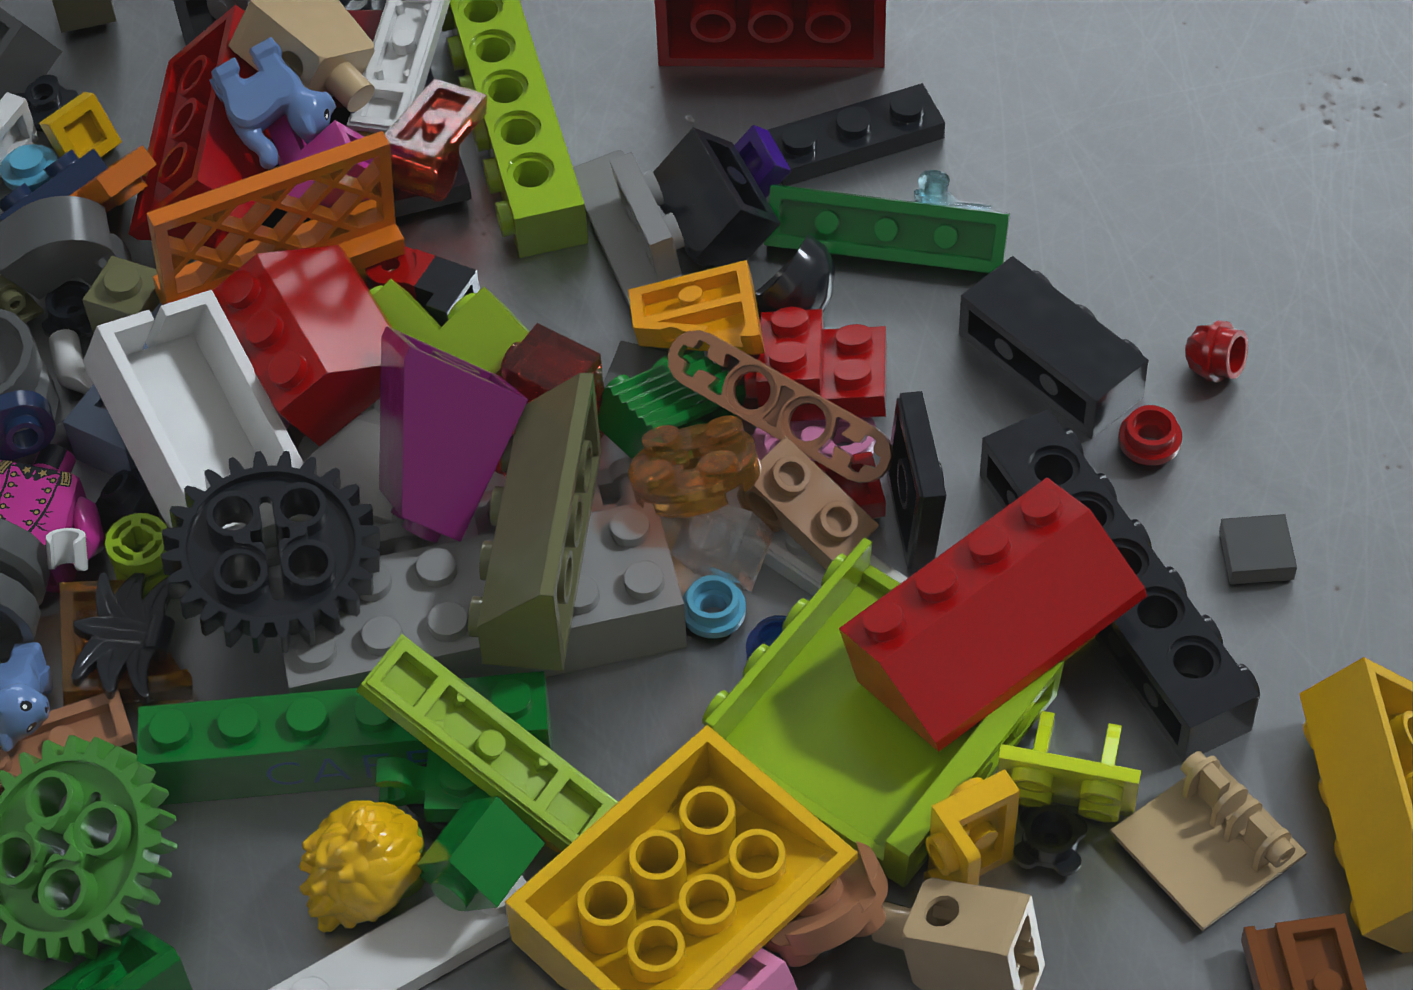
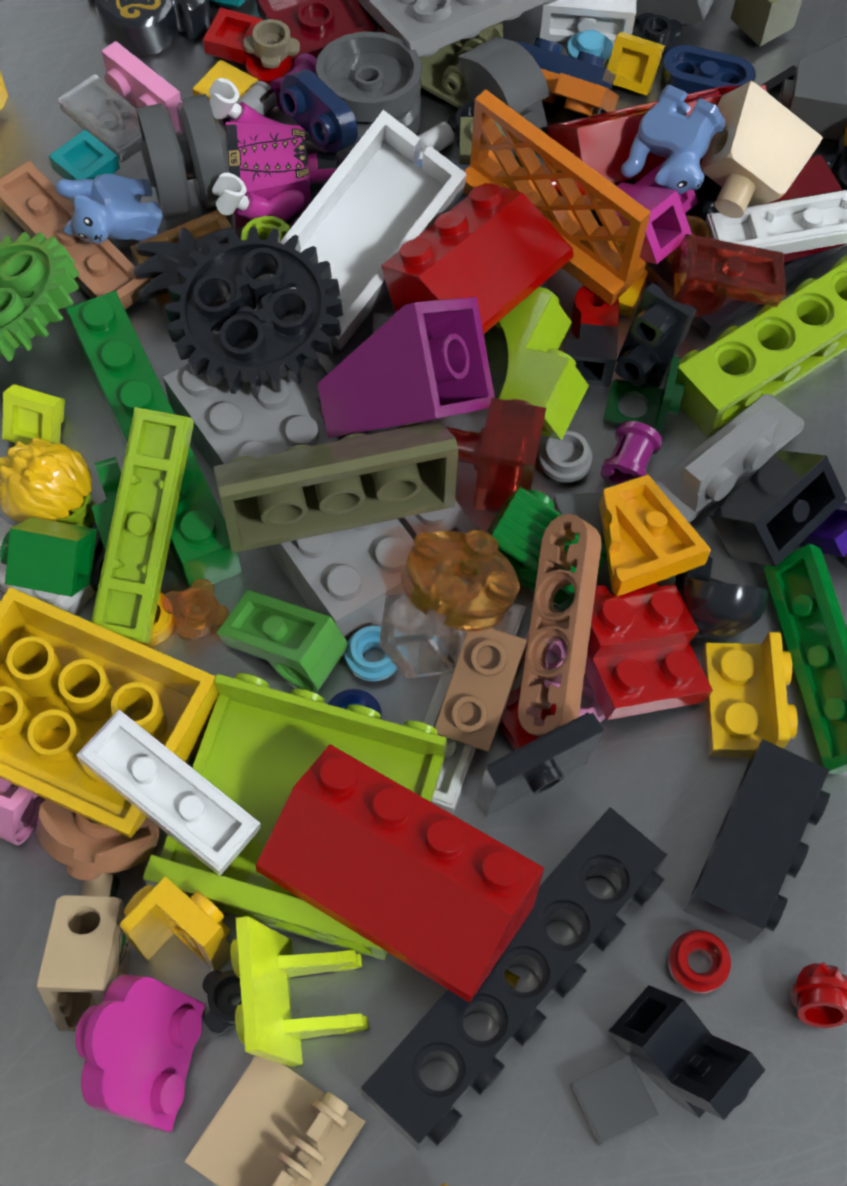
camera: 65 degrees right, 10 degrees up
none -> neon yellow tile [2,384,65,445]
none -> dark pink plate [75,974,206,1133]
none -> white tile [77,710,261,876]
none -> clear orange plate [163,579,229,641]
none -> bright green plate [216,590,348,693]
none -> magenta bush [600,421,662,486]
none -> dark green bracket [603,356,685,436]
none -> black brick [608,985,766,1120]
none -> black hips [614,283,697,388]
none -> dark blue plate [661,45,756,94]
none -> yellow bracket [702,632,798,758]

